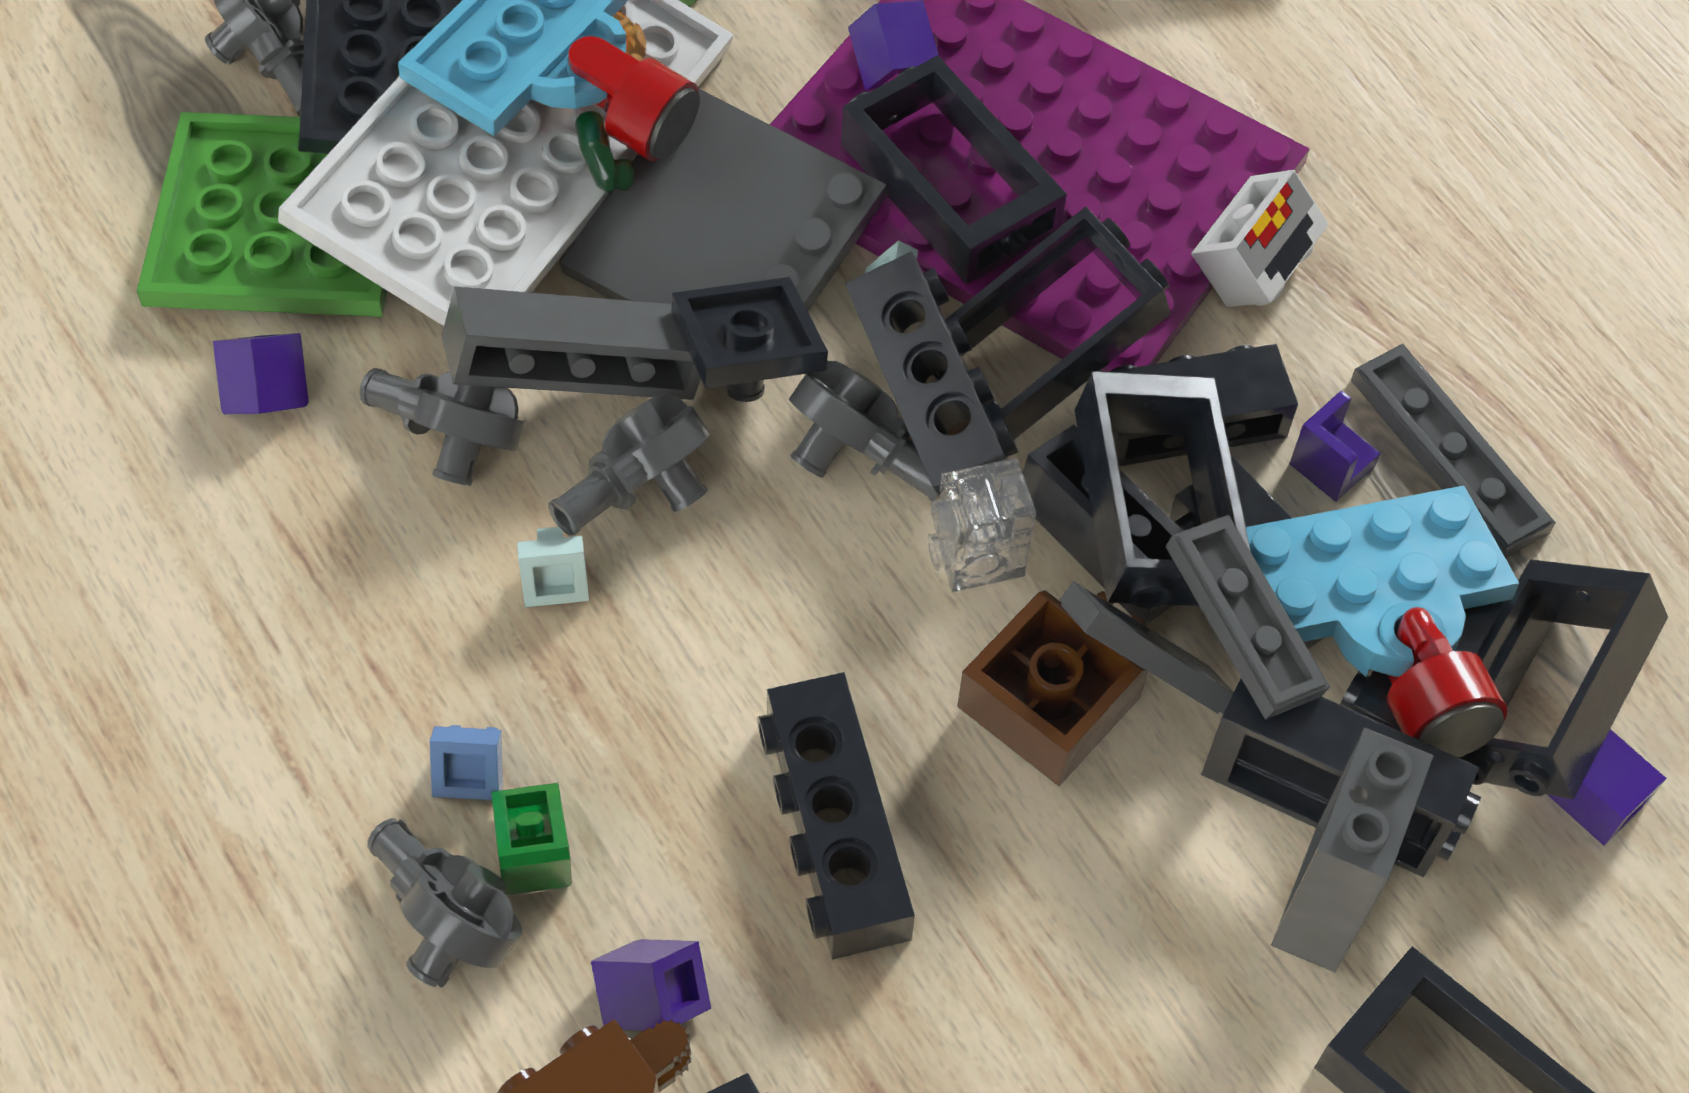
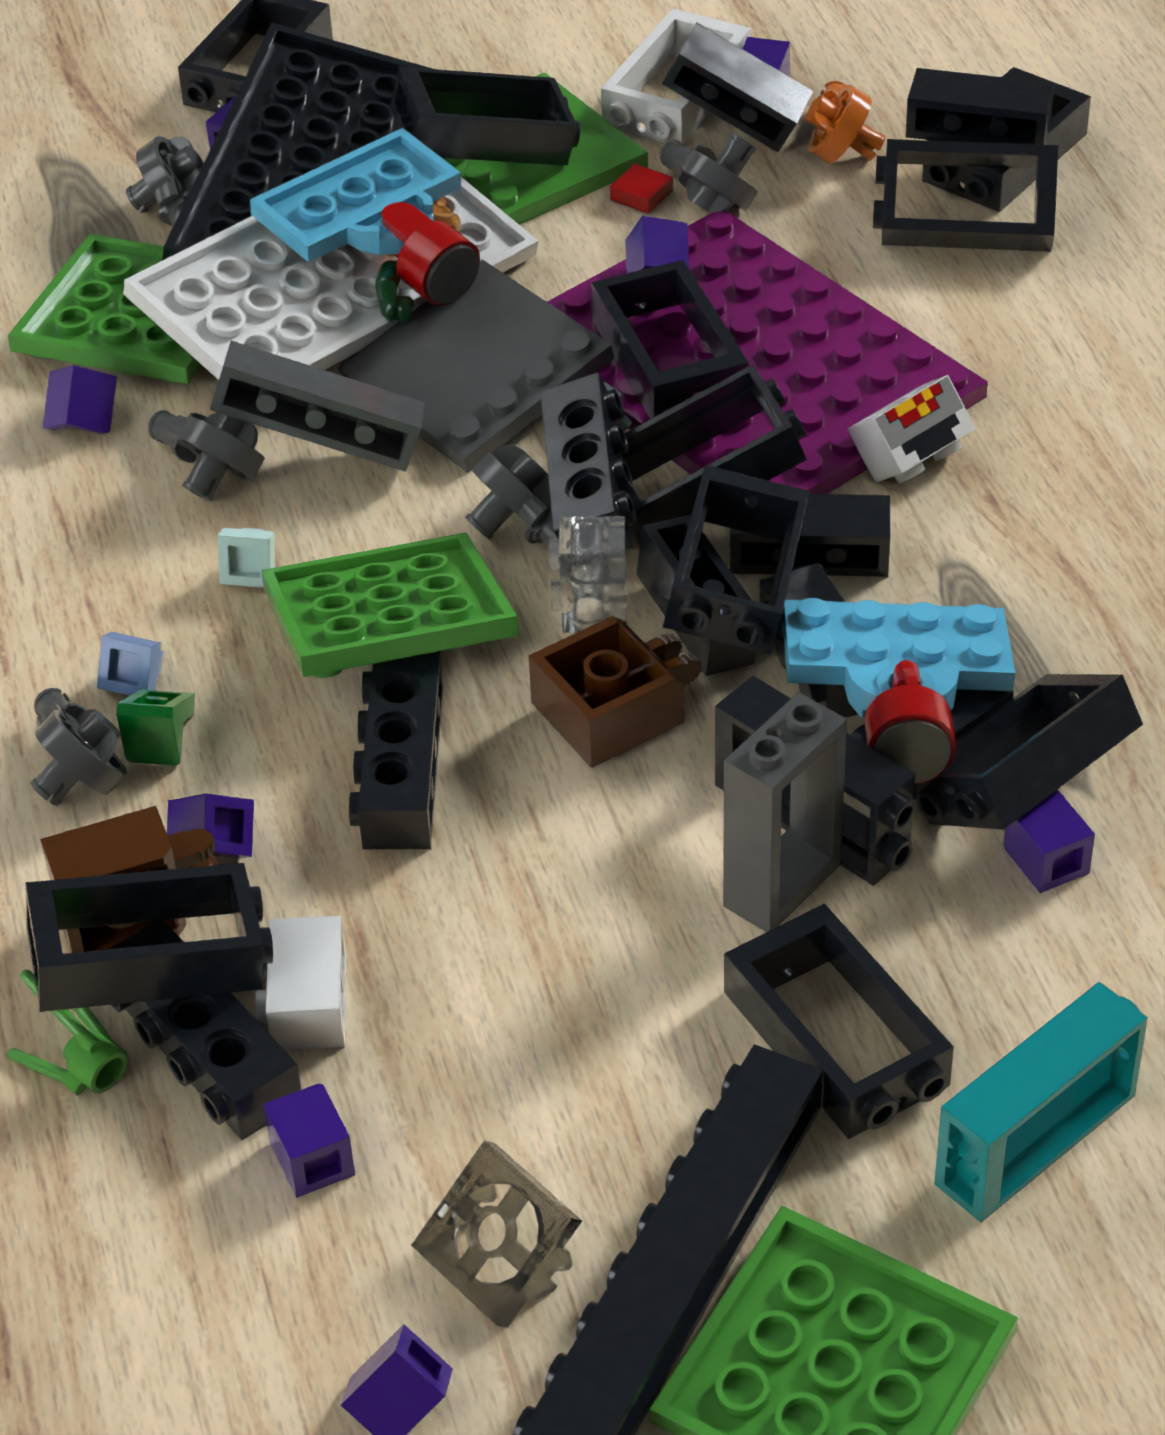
camera: 20 degrees right, 15 degrees down
dark grey pin [548,394,710,536] -> none
black tile [671,277,828,402] -> none
dark grey tile [1059,581,1234,714] -> none
dark grey tile [1165,515,1330,720] -> none
dark purple panel [1289,390,1381,502] -> none
dark grey tile [1351,343,1556,559] -> none
none -> bright green plate [261,532,519,678]

